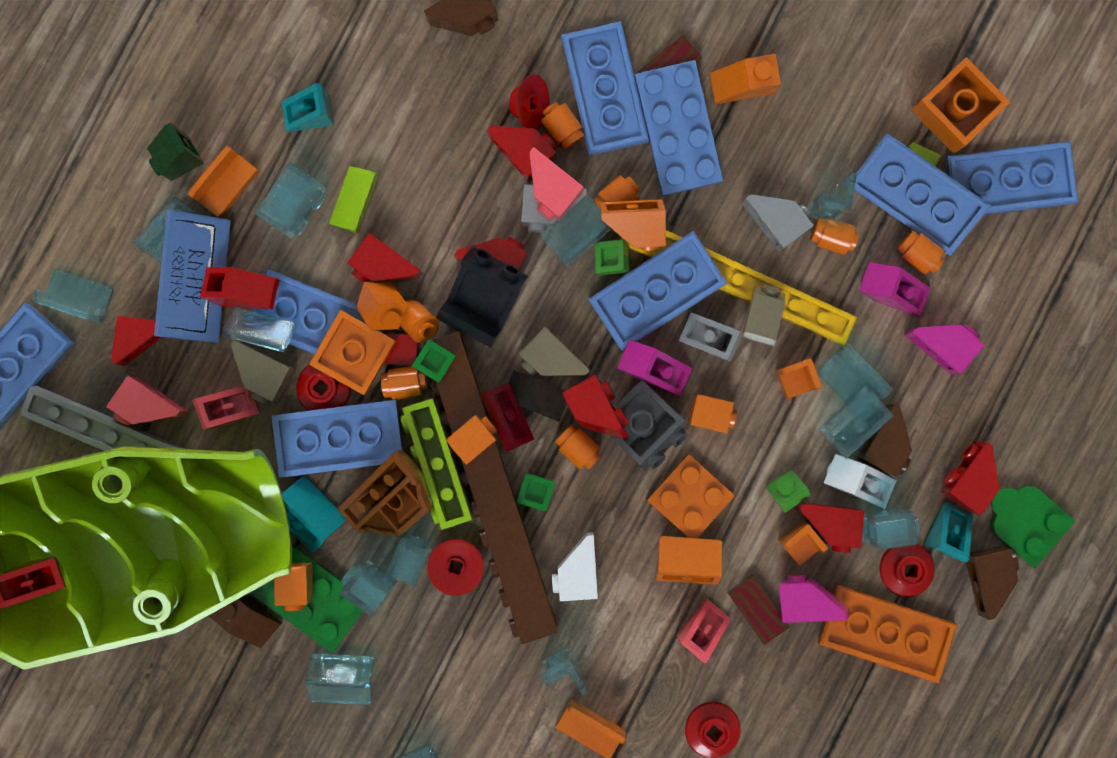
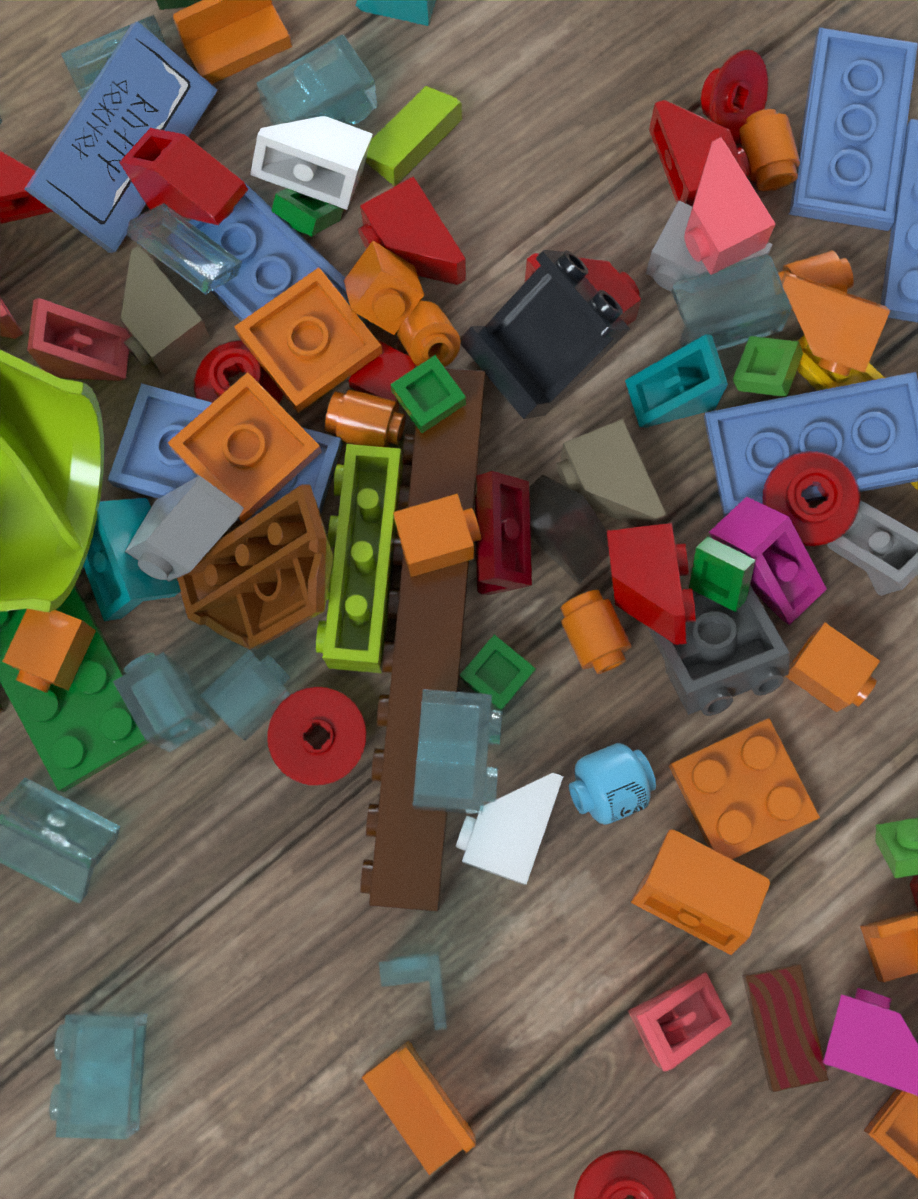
camera: 25 degrees right, 10 degrees down
none -> light grey slope [125,475,244,581]
none -> orange plate [168,372,322,523]
none -> white slope [250,116,373,210]
none -> green plate [271,188,343,237]
none -> clear light blue brick [413,689,502,815]
none -> medium azure head [569,743,656,825]
none -> teal slope [625,334,728,428]
none -> green plate [689,536,755,612]
none -> red piece [762,451,860,546]

